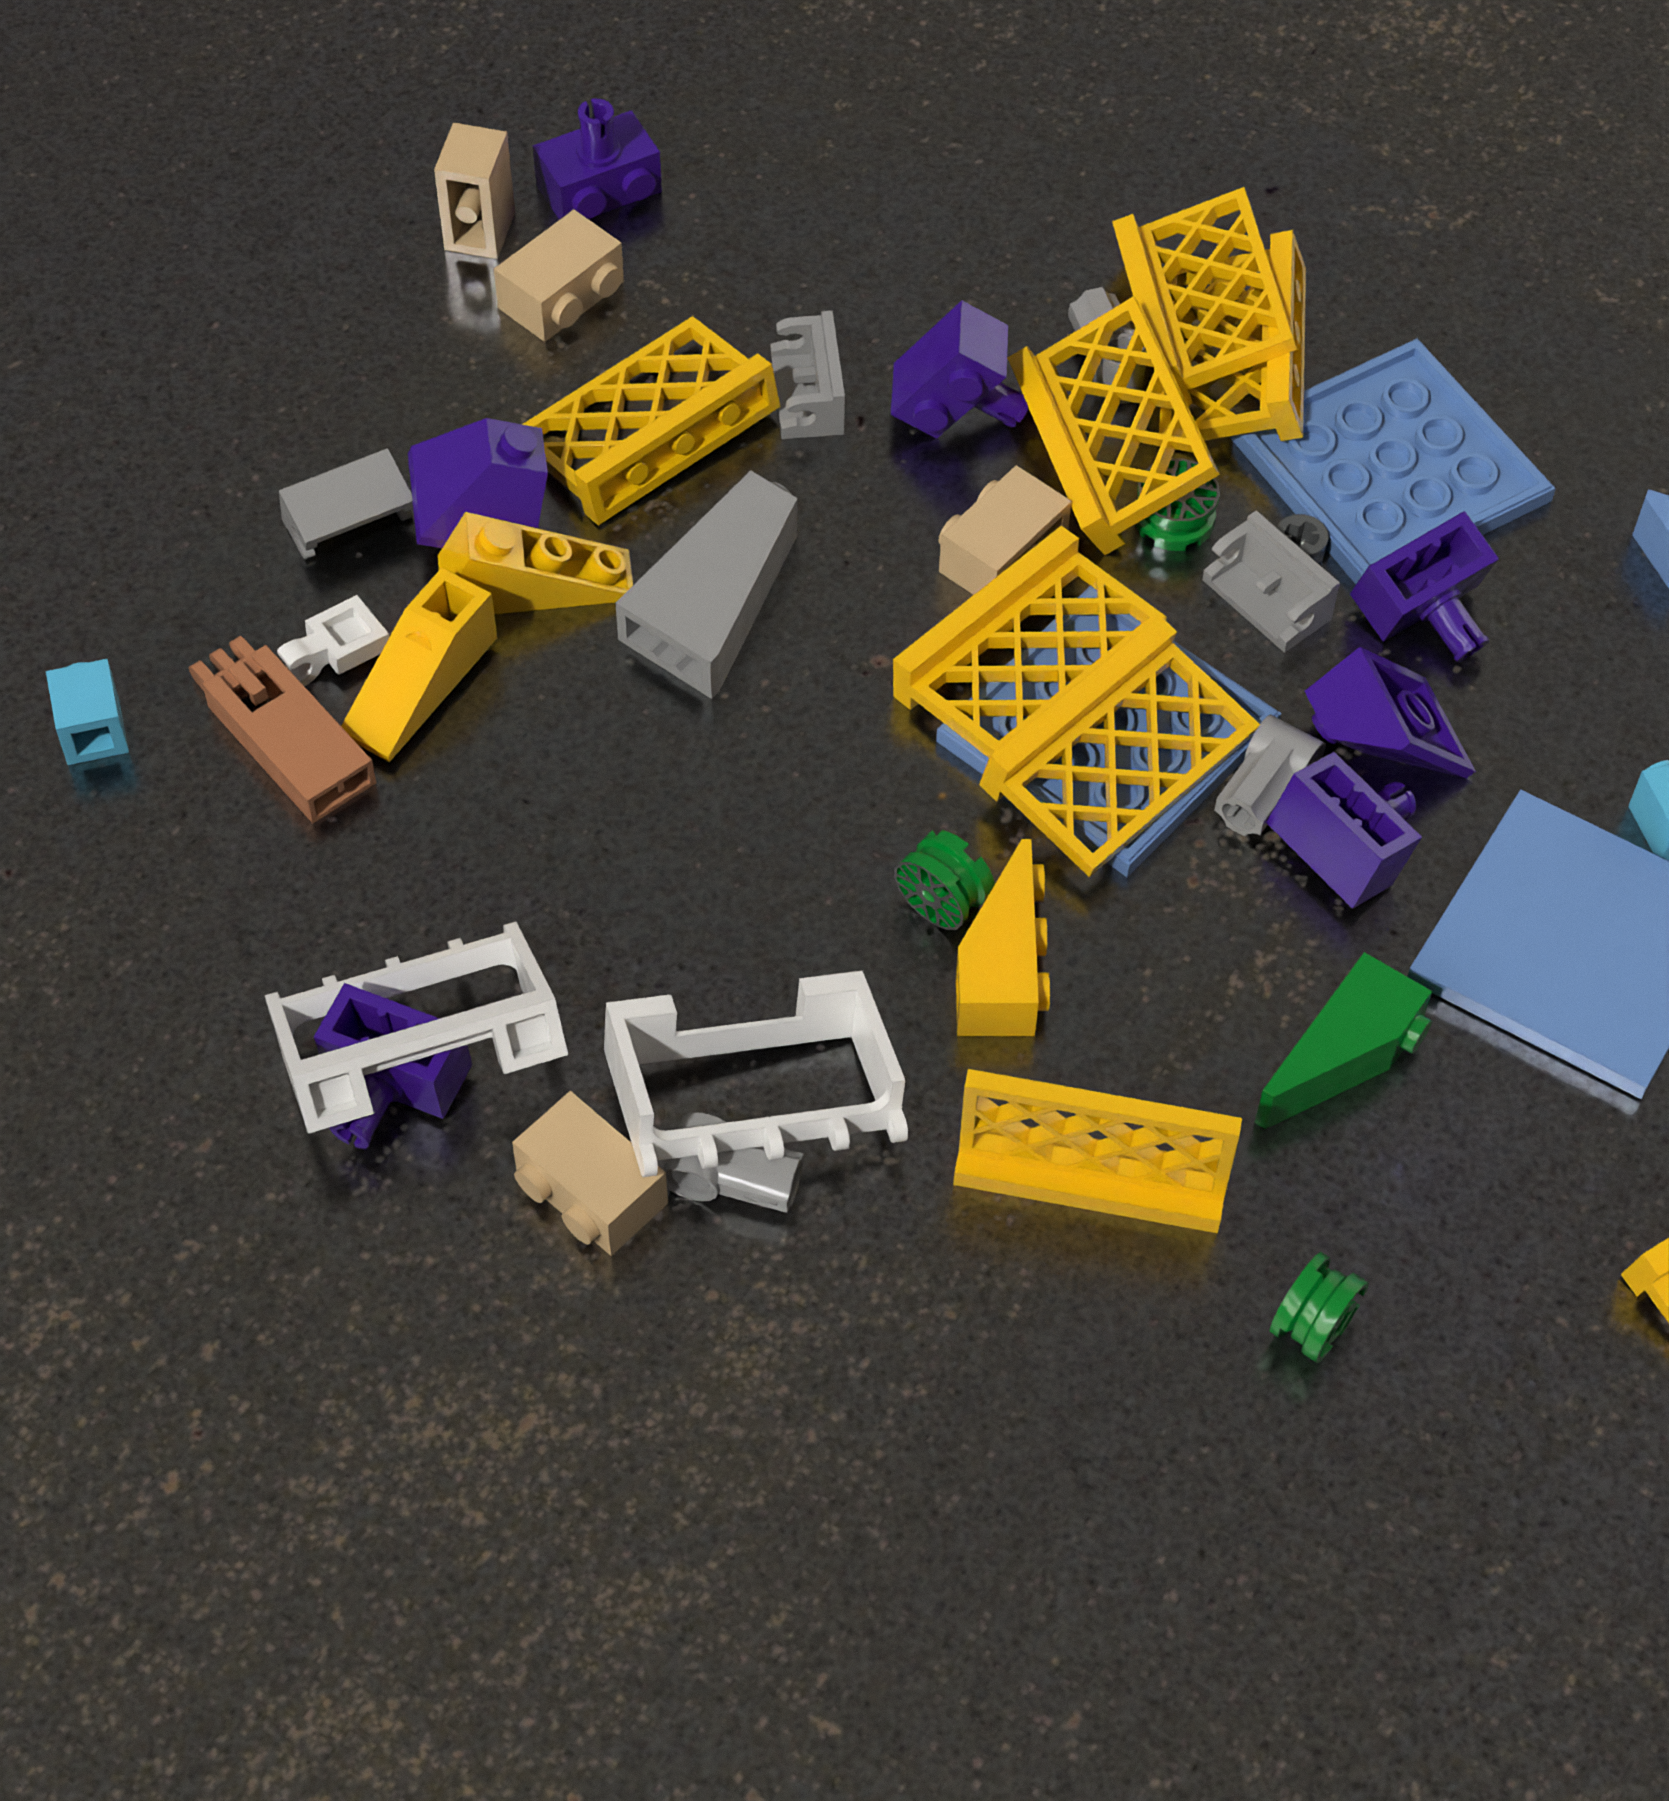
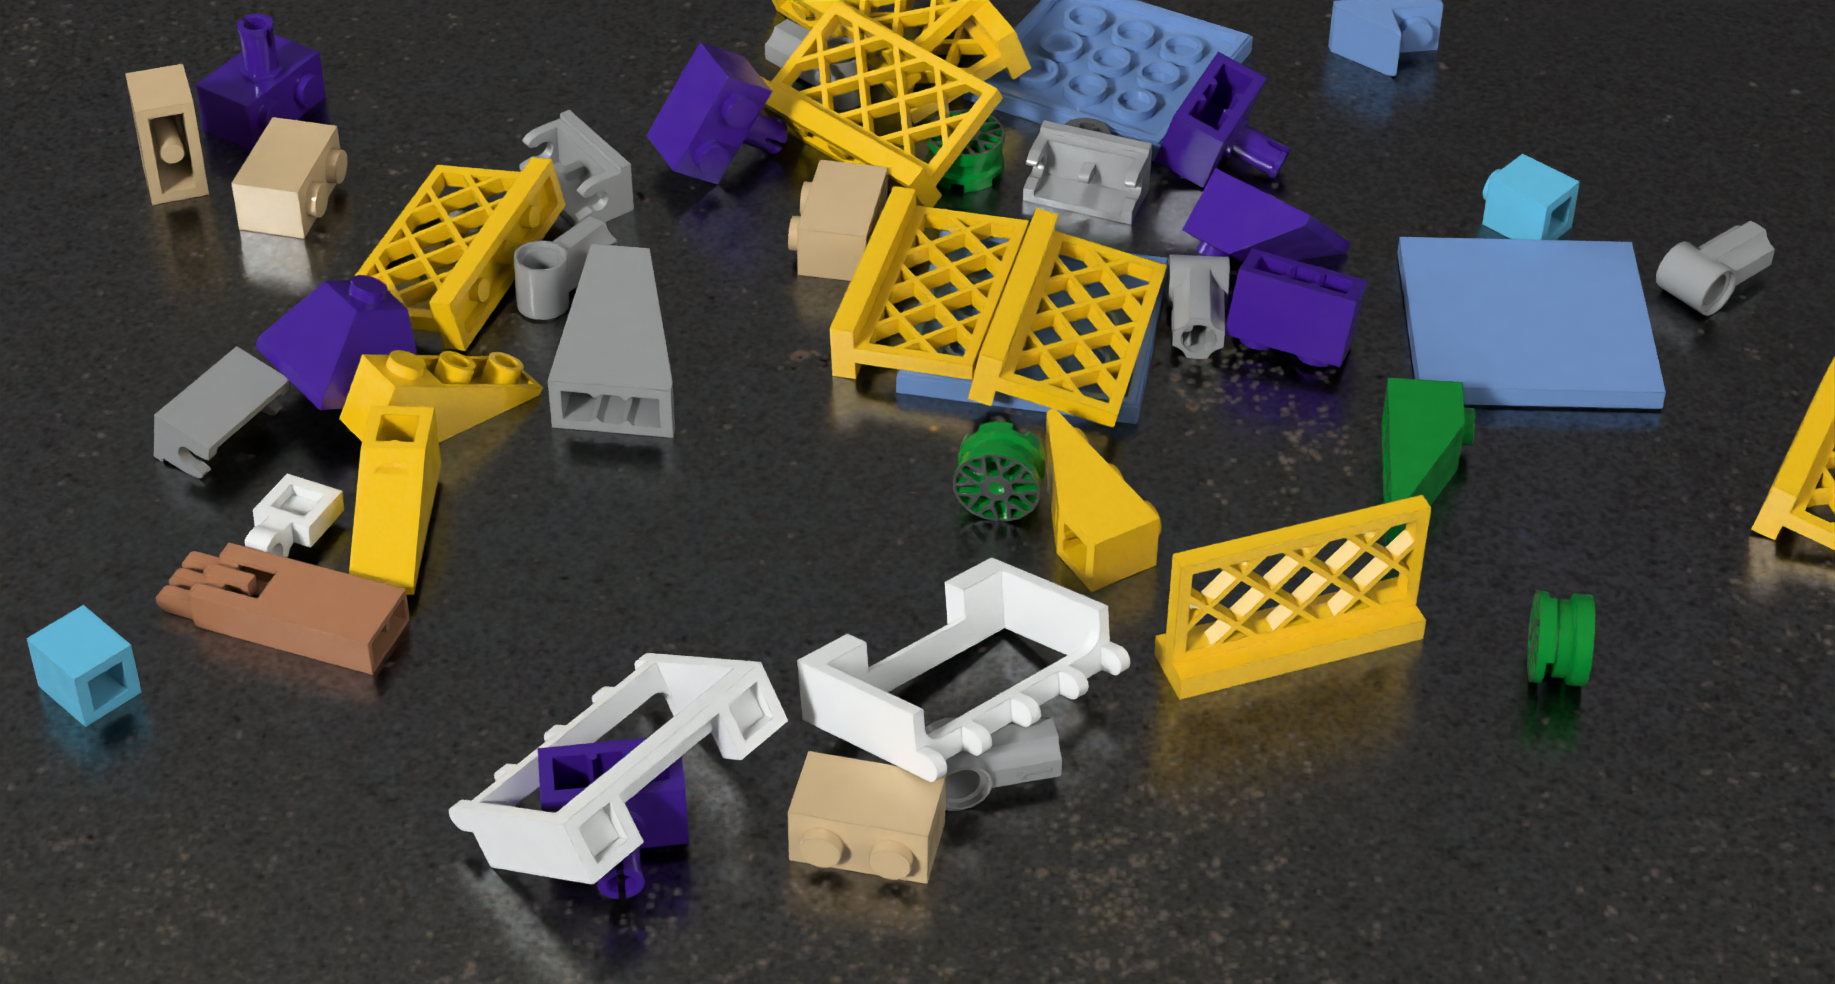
camera: 30 degrees left, 15 degrees down
none -> light grey piece [514,216,618,320]

